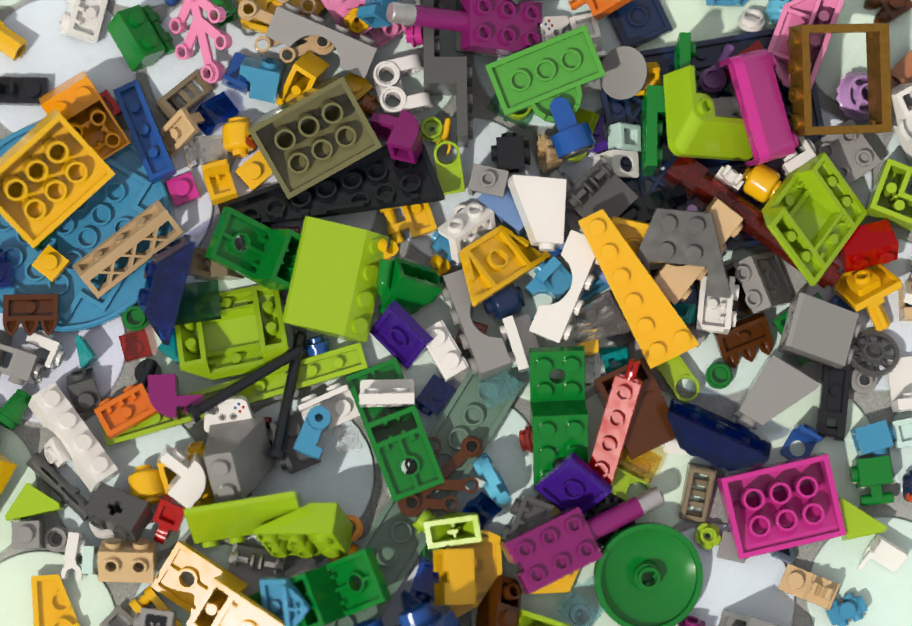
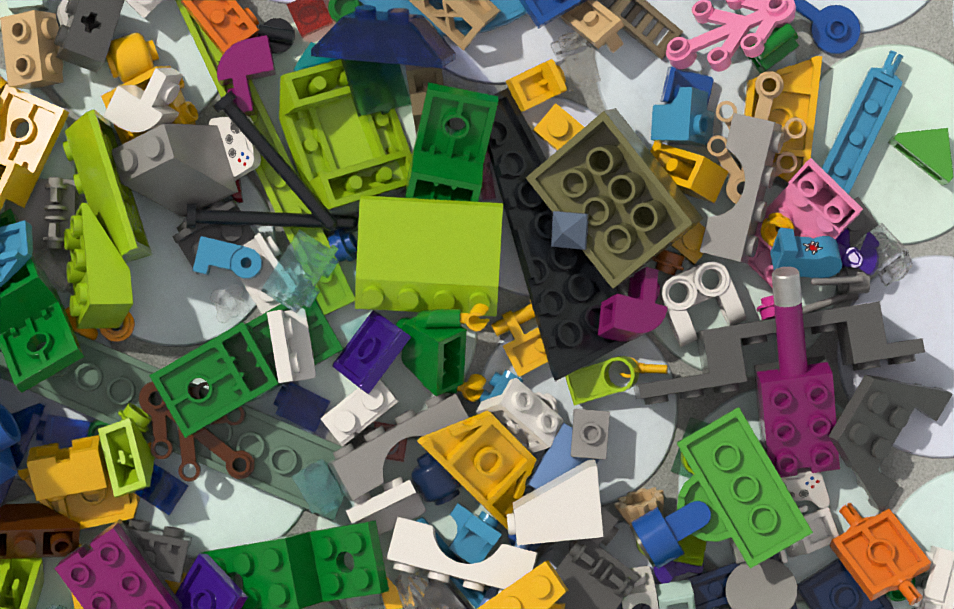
camera: 80 degrees right, 5 degrees up
red plate [152,494,186,544] -> none
dark pink plate [165,172,201,208] -> none
clear blue bracket [195,91,240,137] -> none
yellow head [222,117,257,158] -> none
lime plate [419,116,444,142] -> none
medium azure plate [472,452,512,506] -> none
black brick [491,132,530,174] -> none
clear red plate [519,426,533,453] -> none
none -> clear light blue bracket [260,229,339,313]
none -> sand blue slope [551,211,589,250]

